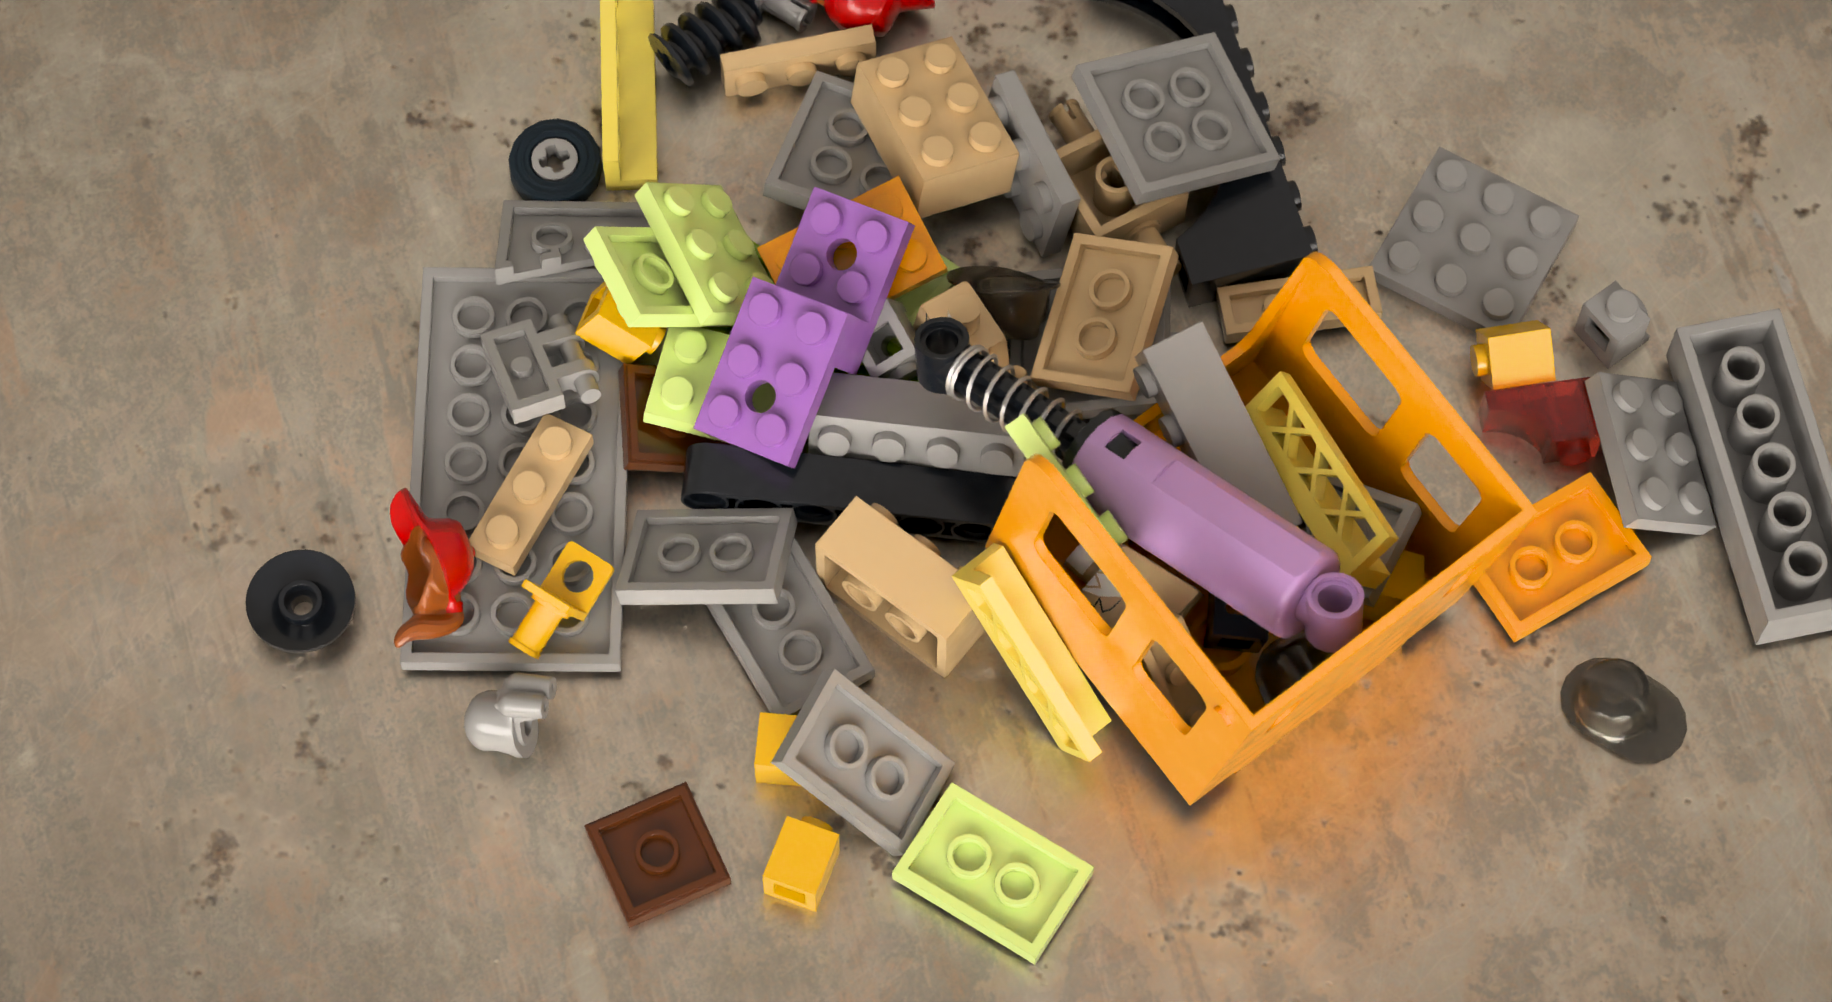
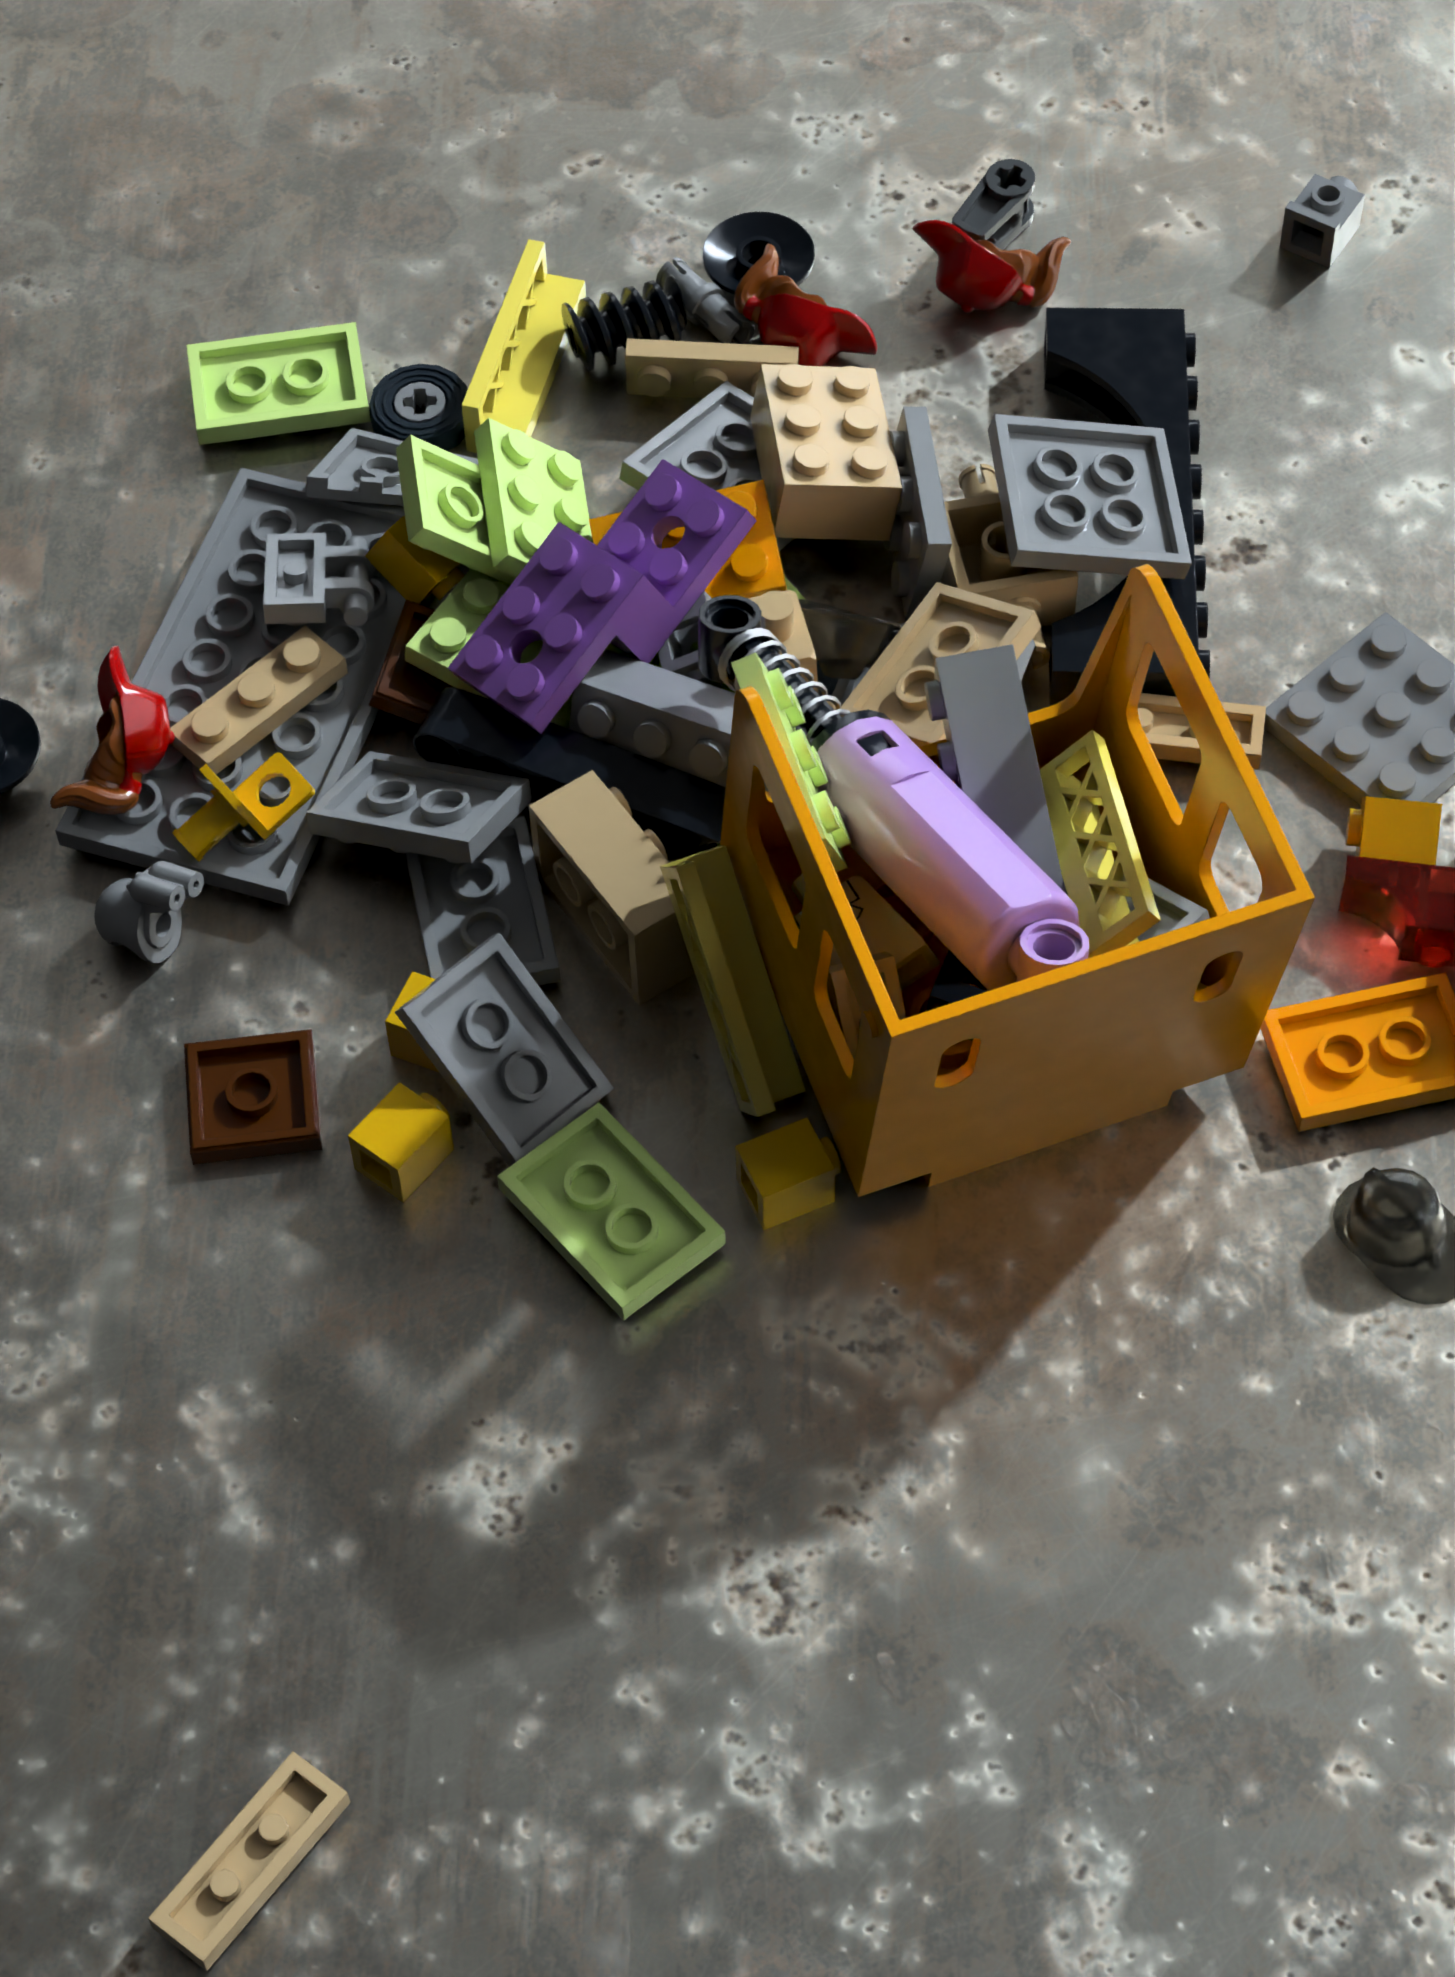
camera: 20 degrees right, 10 degrees down
none -> yellowish green plate [186,322,371,445]
none -> yellow brick [735,1117,841,1231]

